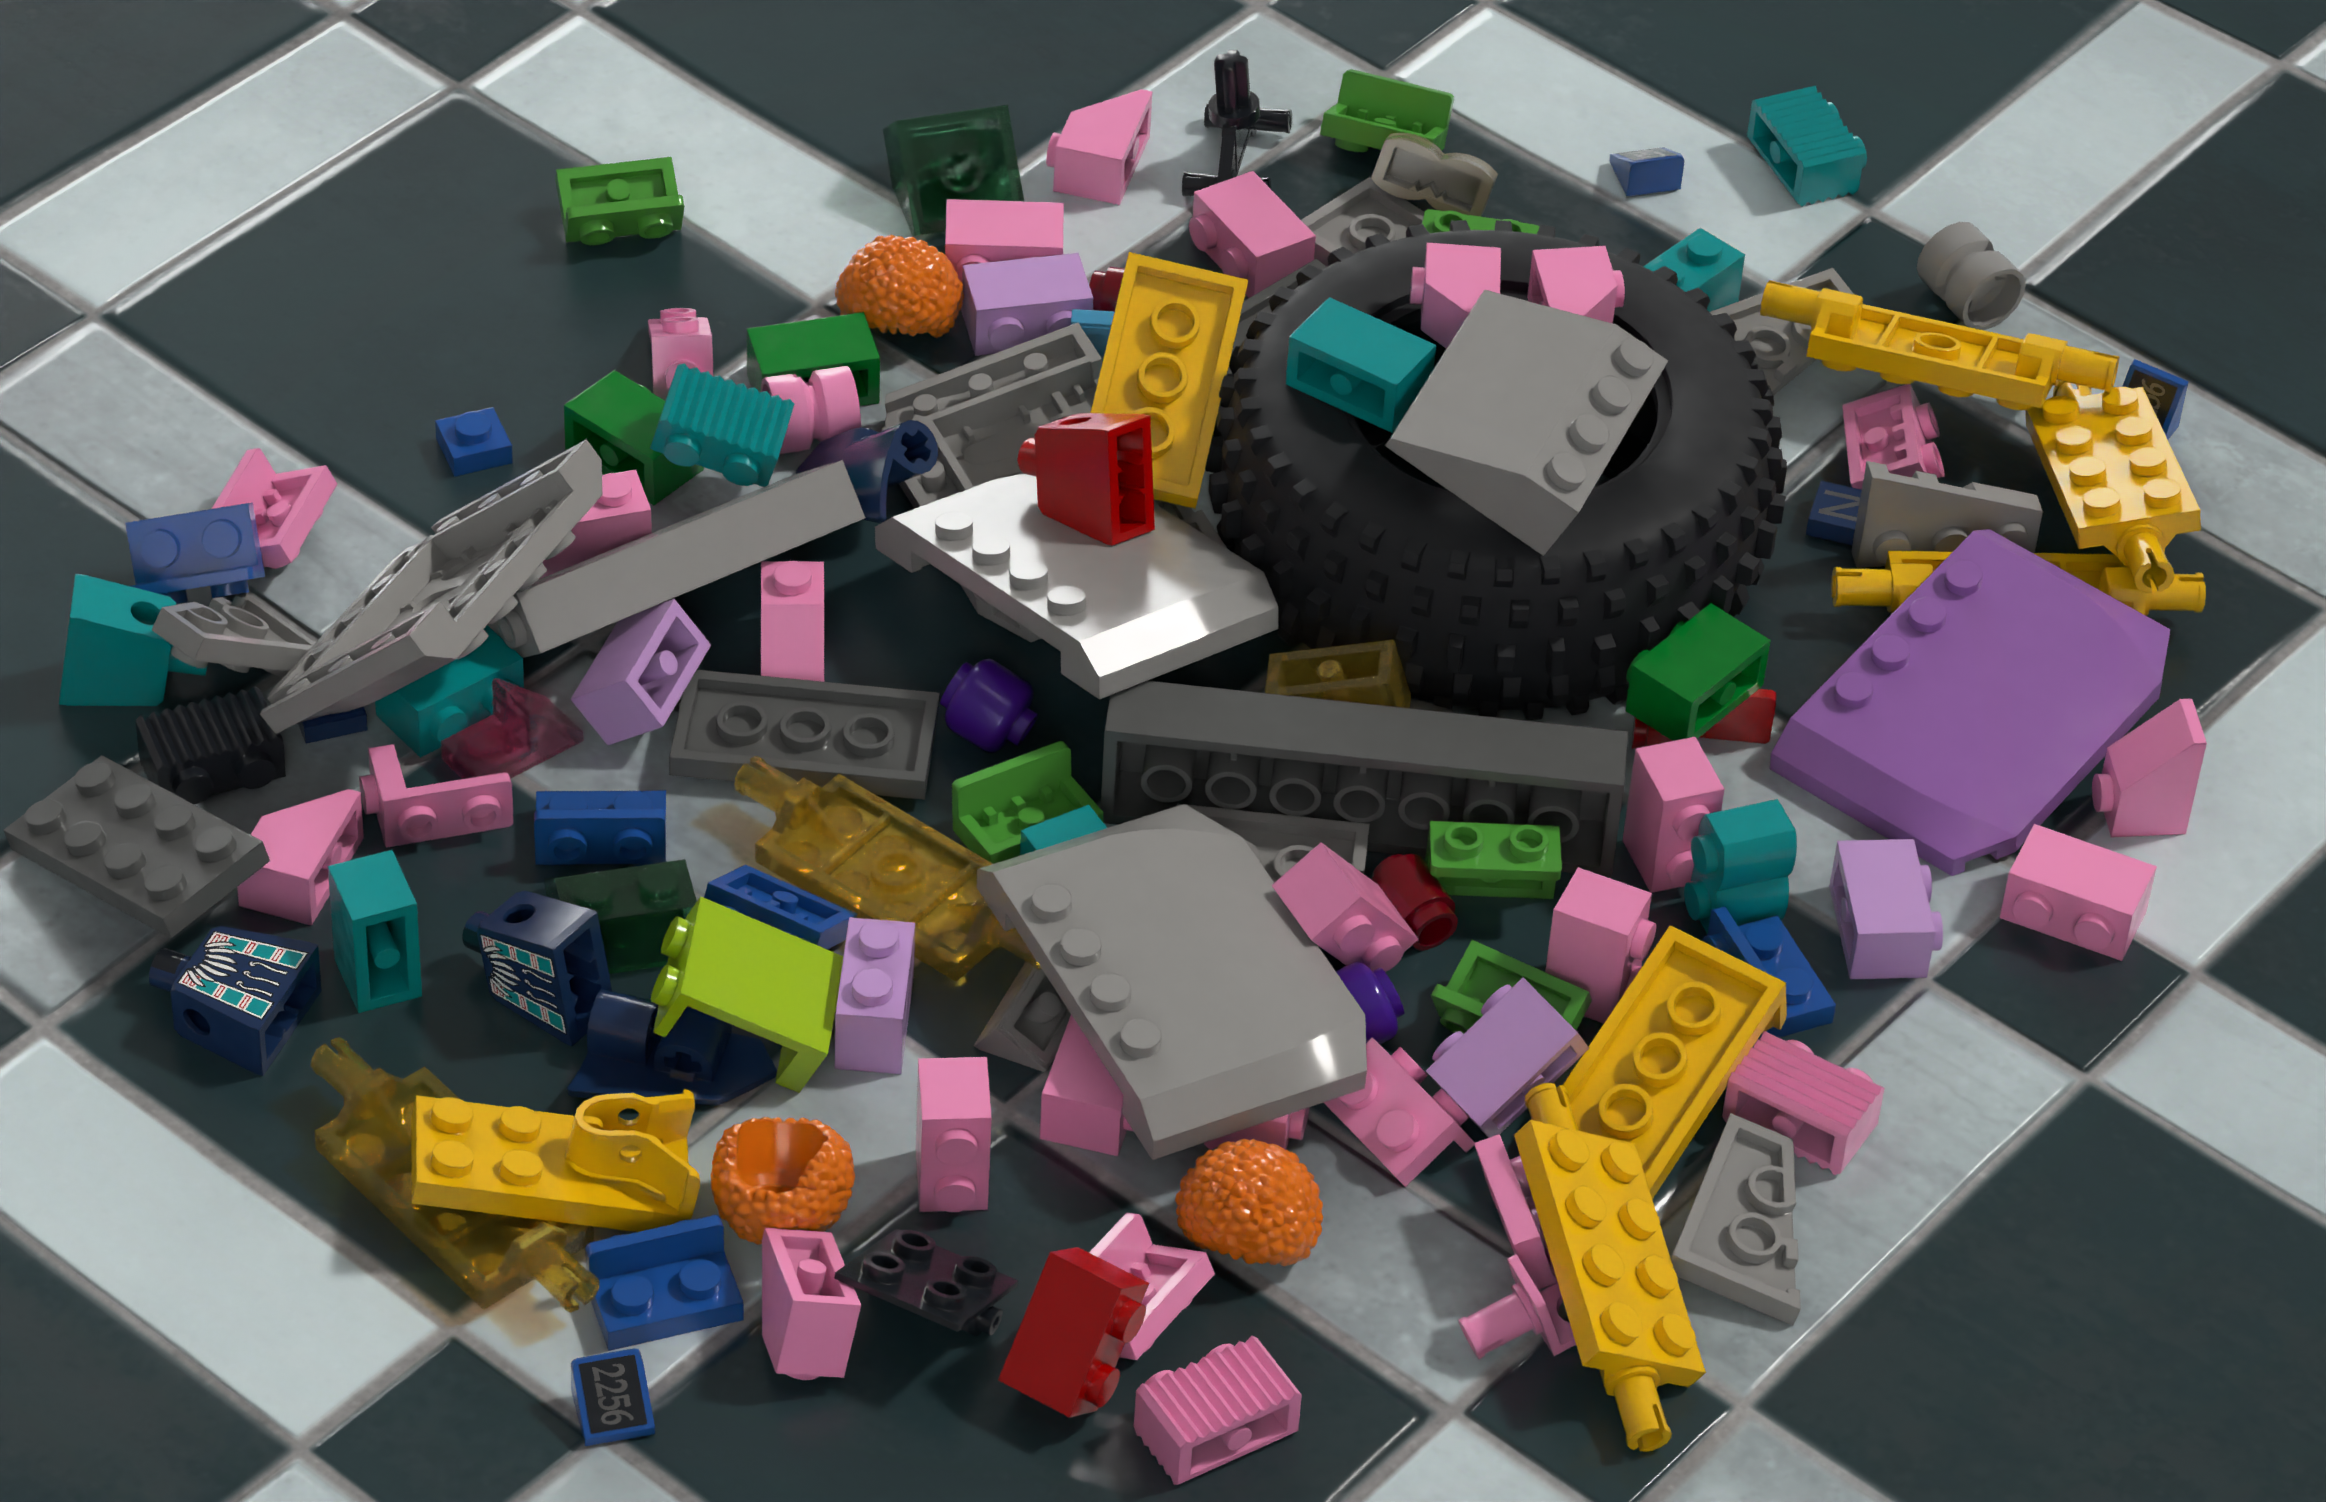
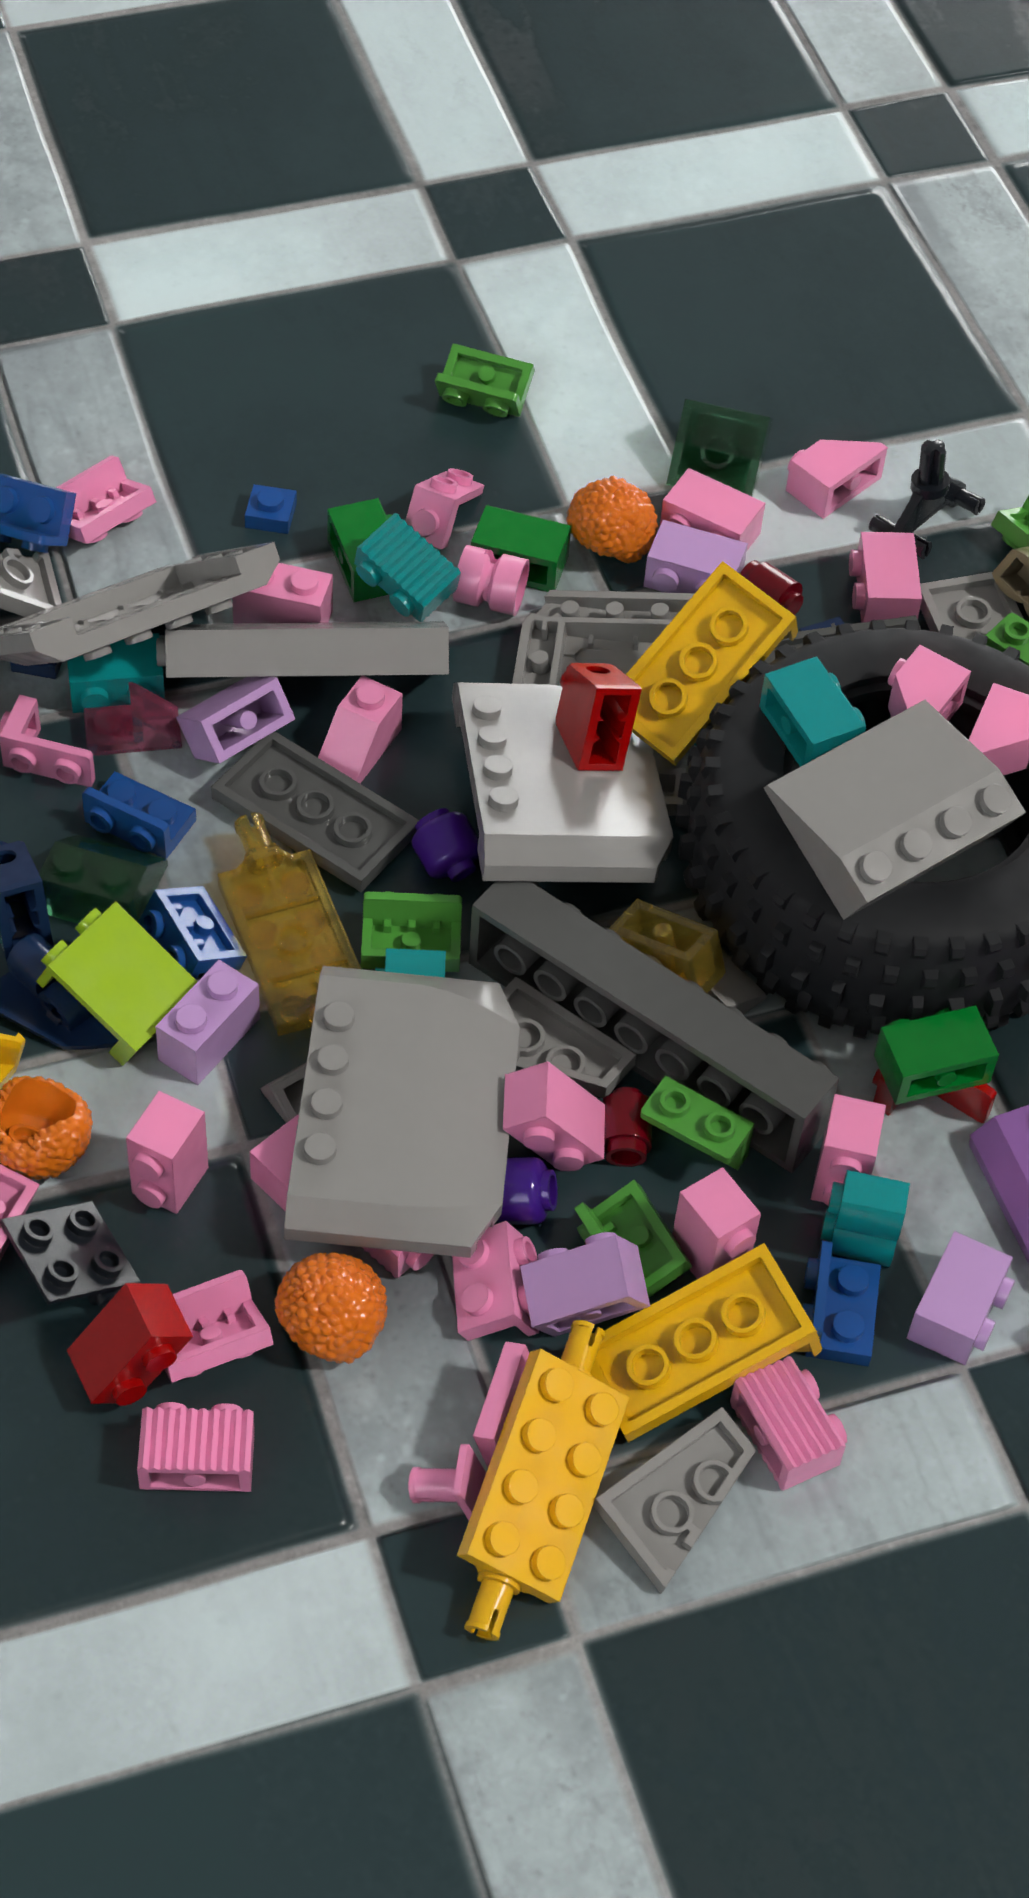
camera: 30 degrees right, 10 degrees up
dark blue panel [796,420,938,524] -> none

